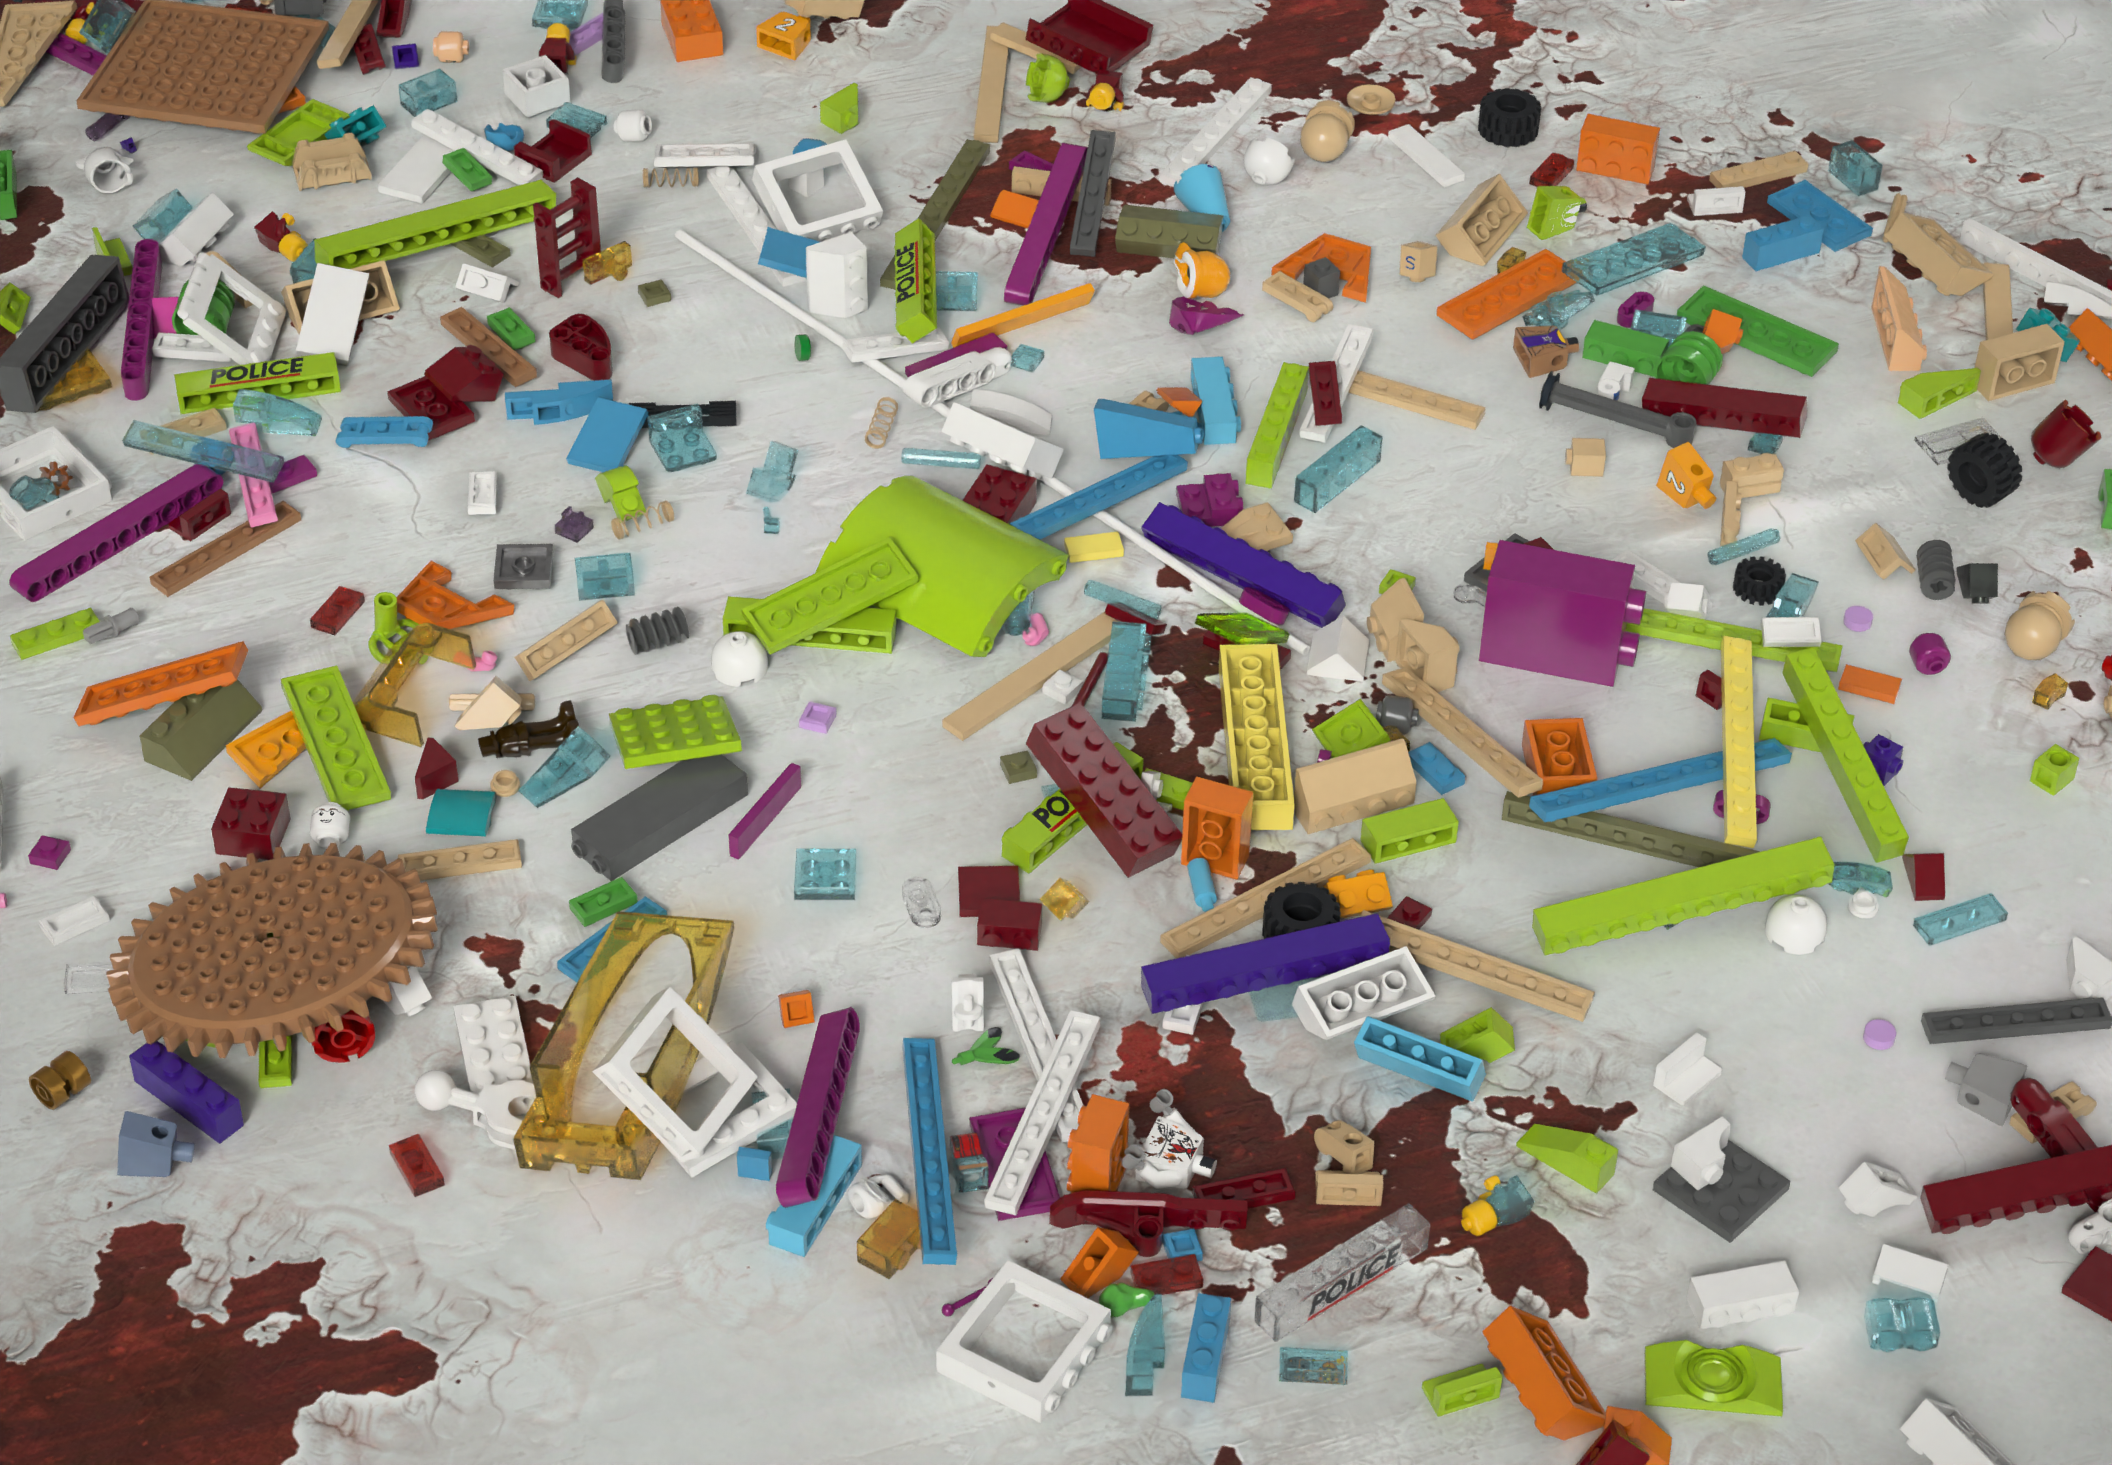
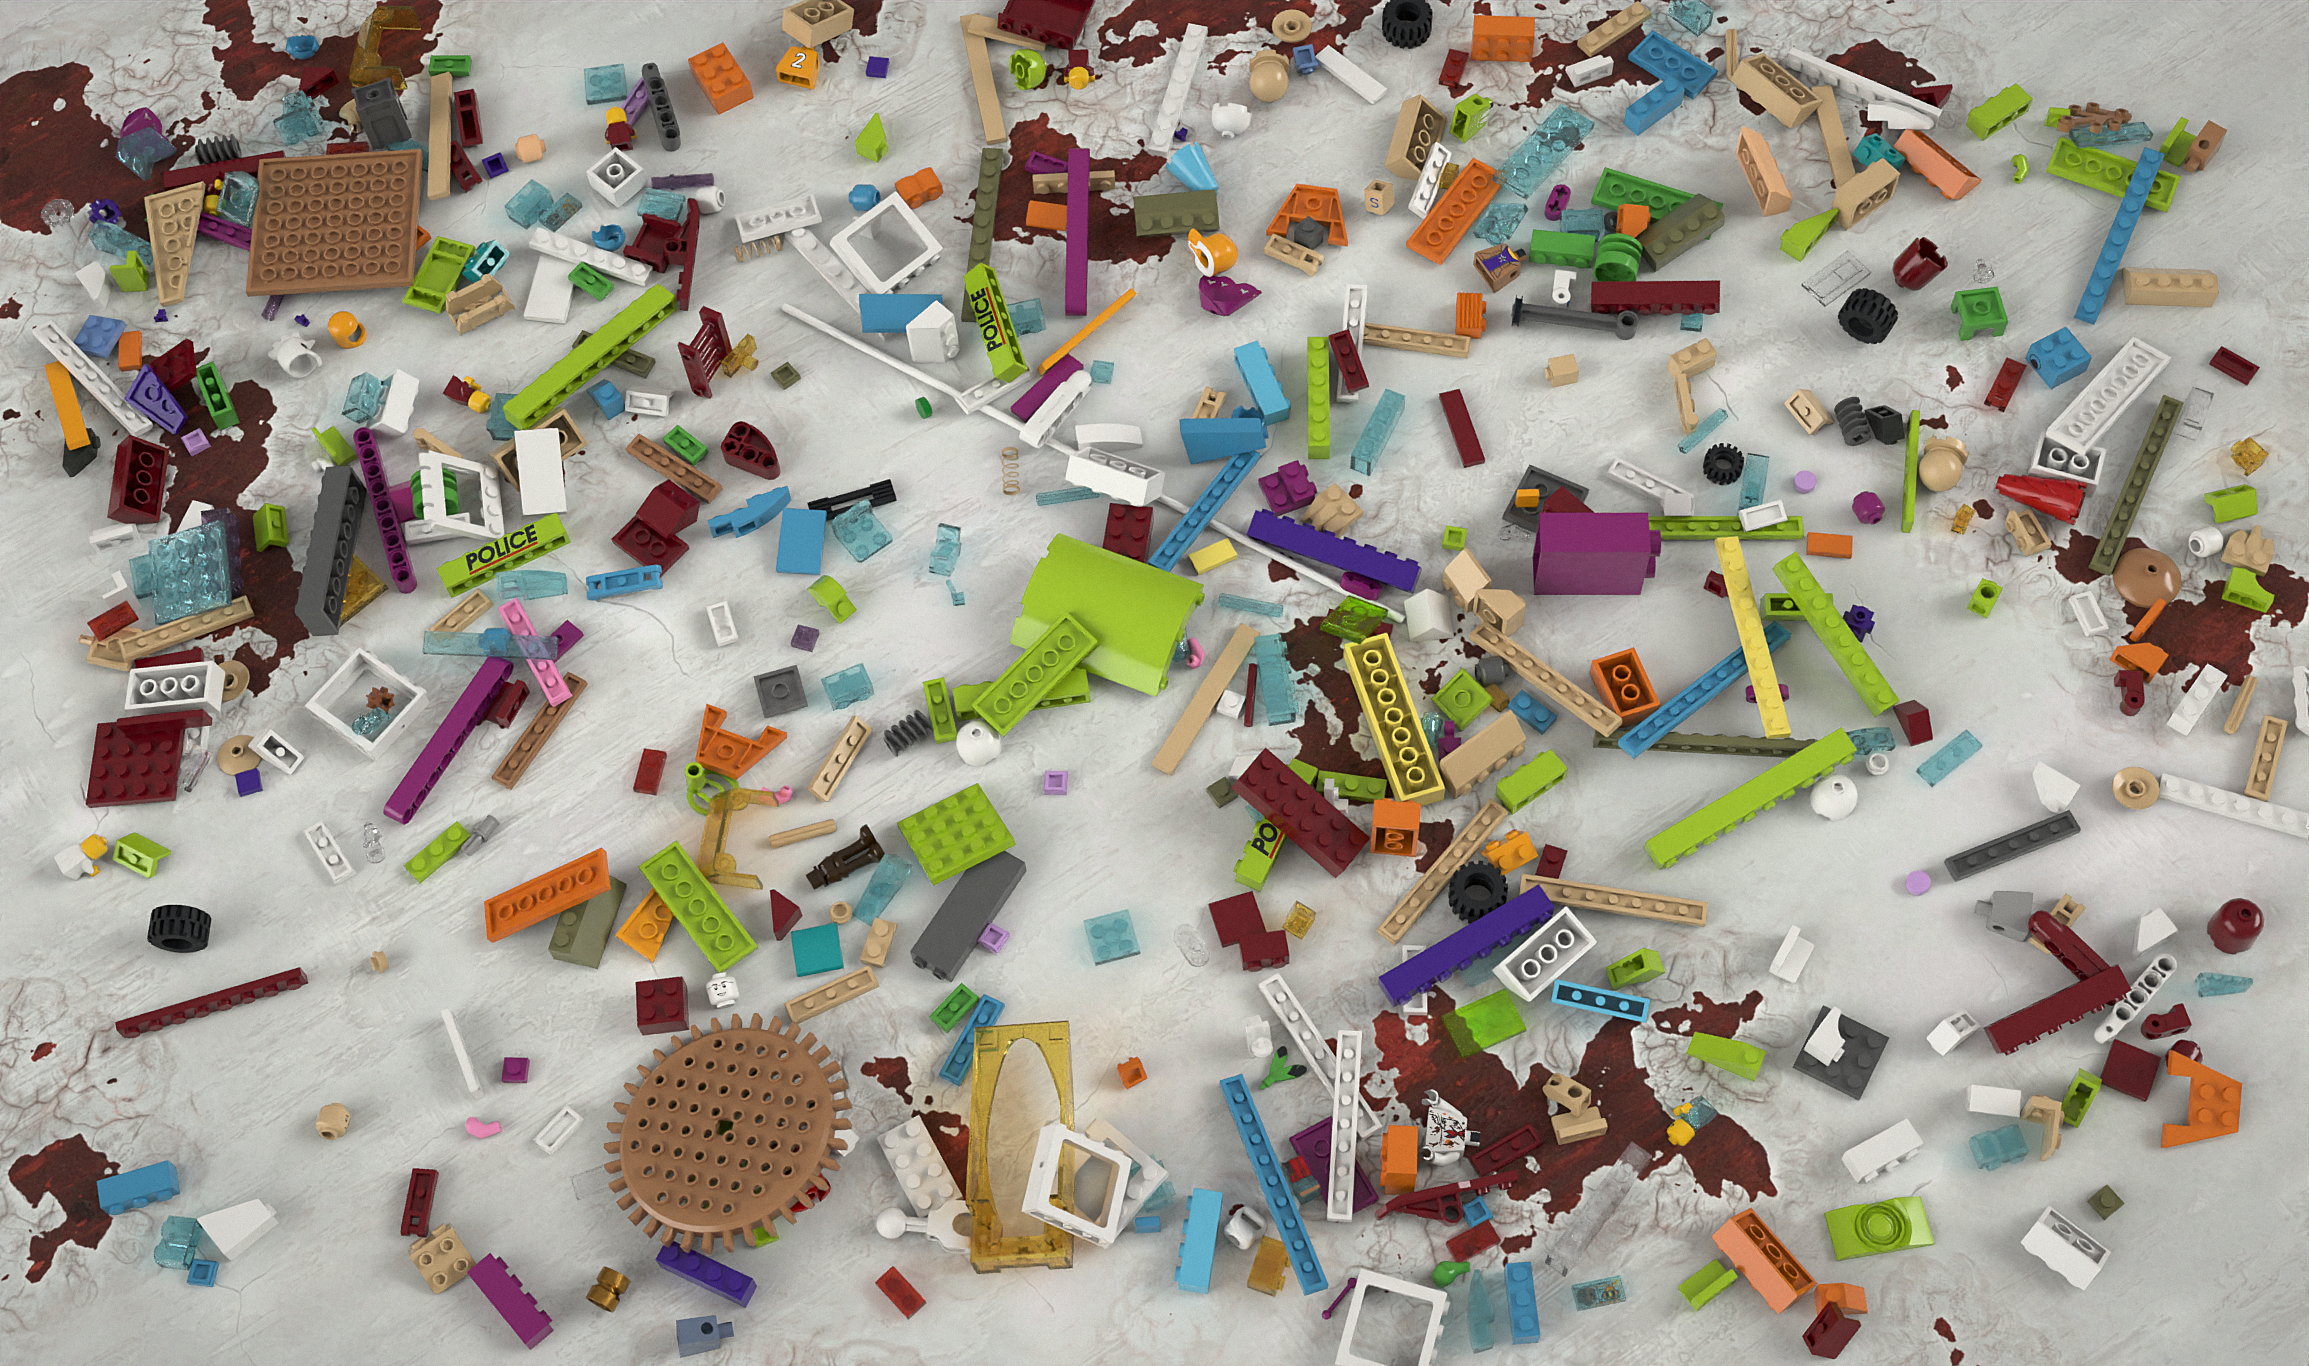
camera: 10 degrees left, 20 degrees up
tan slope [455,676,522,730] -> none
tan piece [611,500,674,540] -> none
magenta tile [728,763,801,860] -> none
magenta beam [776,1007,860,1208] -> none
orange slope [1060,1227,1139,1298] -> none
dark grey plate [1070,130,1116,257] -> none
dark red tile [1104,603,1167,635] -> none
orange slope [1156,387,1202,417] -> none
medium azure cylinder [1187,858,1217,912] -> none
light orange torso [1656,441,1717,509] -> none
none -> light orange helmet [328,311,367,349]
none -> clear light blue tile [538,193,583,233]
none -> dark azure slope [586,379,625,420]
none -> clear purple pin [651,173,714,191]
none -> dark red piece [663,198,700,311]
none -> tan plate [860,918,898,968]
none -> dark purple tile [866,56,890,78]
none -> orange brick [895,167,943,209]
none -> lime plate [922,677,957,744]
none -> lavender tile [977,922,1010,954]
none -> medium blue bracket [1292,44,1318,75]
none -> white tile [1408,142,1452,219]
none -> clear light blue cone [1421,712,1443,747]
none -> dark red tile [1439,389,1485,468]
none -> clear neon green tile [1441,988,1527,1059]
none -> orange brick [1455,292,1486,339]
none -> olive slope [1635,193,1725,272]
none -> lime tile [1901,410,1920,533]
none -> tan bracket [2020,1095,2064,1161]
none -> lime arch [2061,1068,2102,1128]
none -> olive plate [2087,1185,2125,1221]

